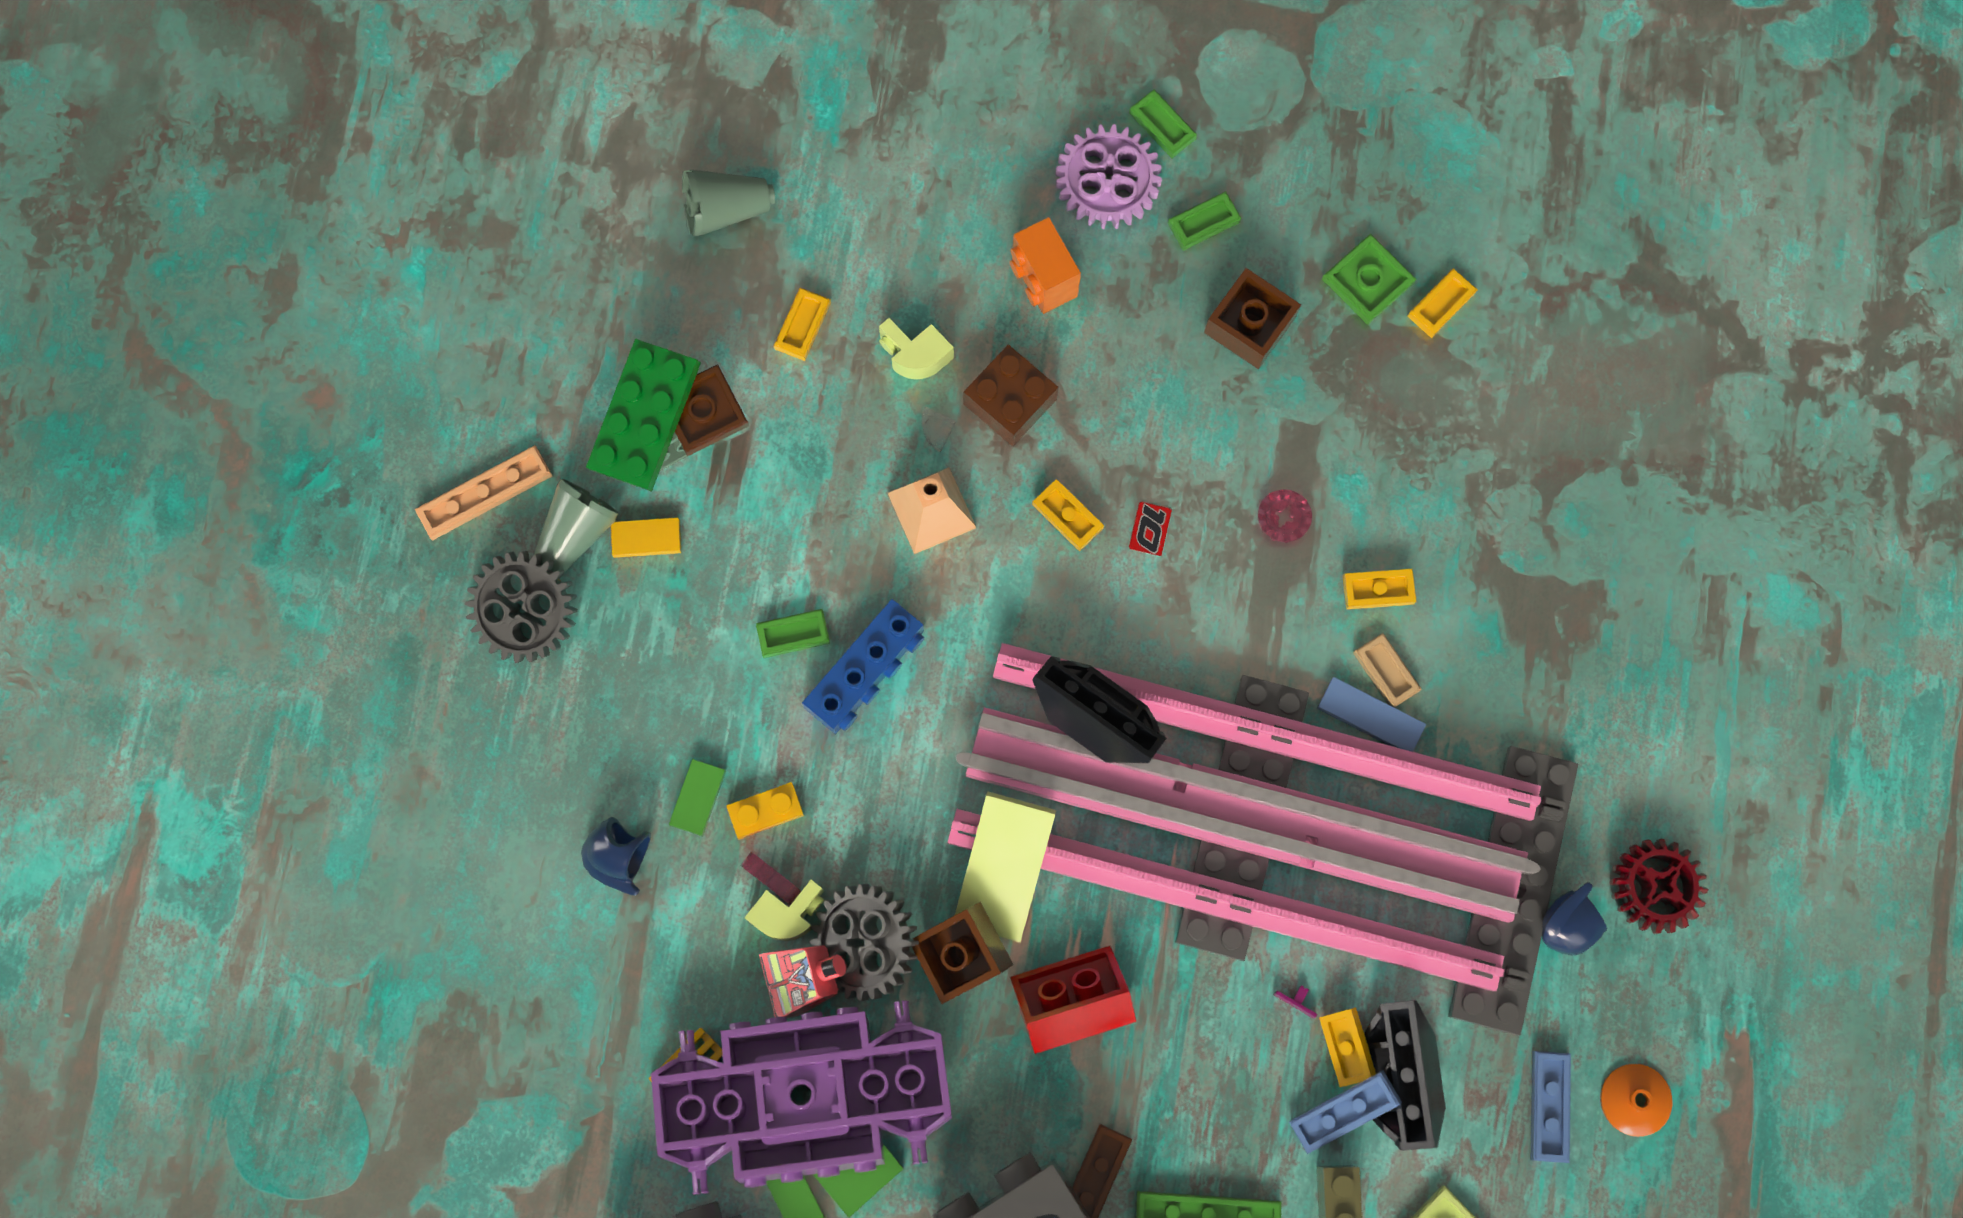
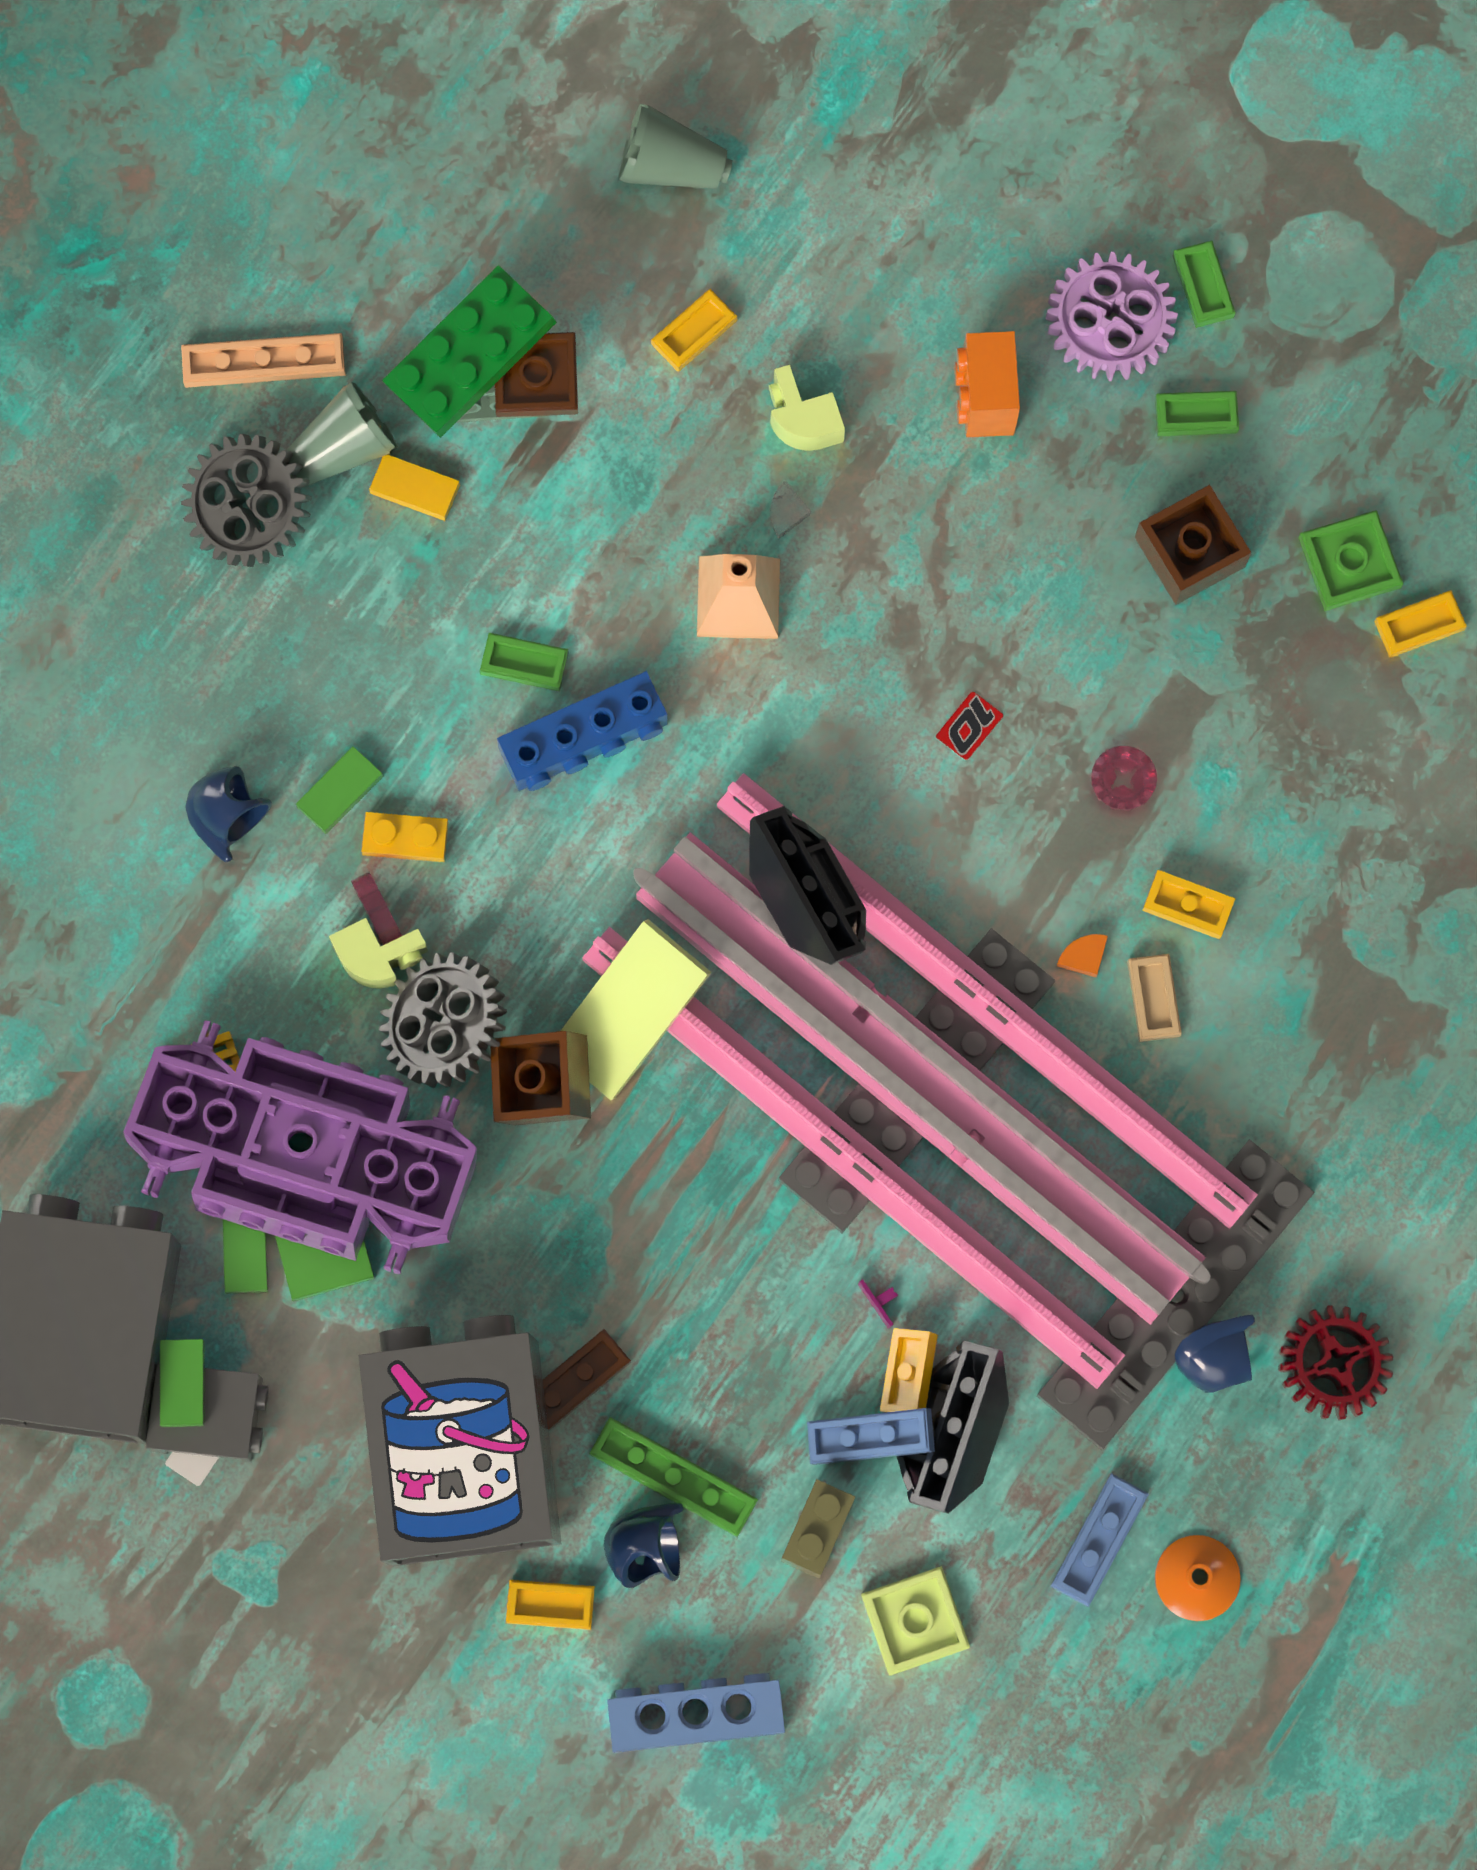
camera: 25 degrees right, 0 degrees up
torso [759,945,846,1018] -> none
reddish brown brick [963,344,1059,447] -> none
red slope [1010,945,1137,1054] -> none
yellow plate [1032,479,1104,552] -> none
medium blue tile [1317,677,1426,752] -> none
none -> orange tile [1056,934,1108,977]

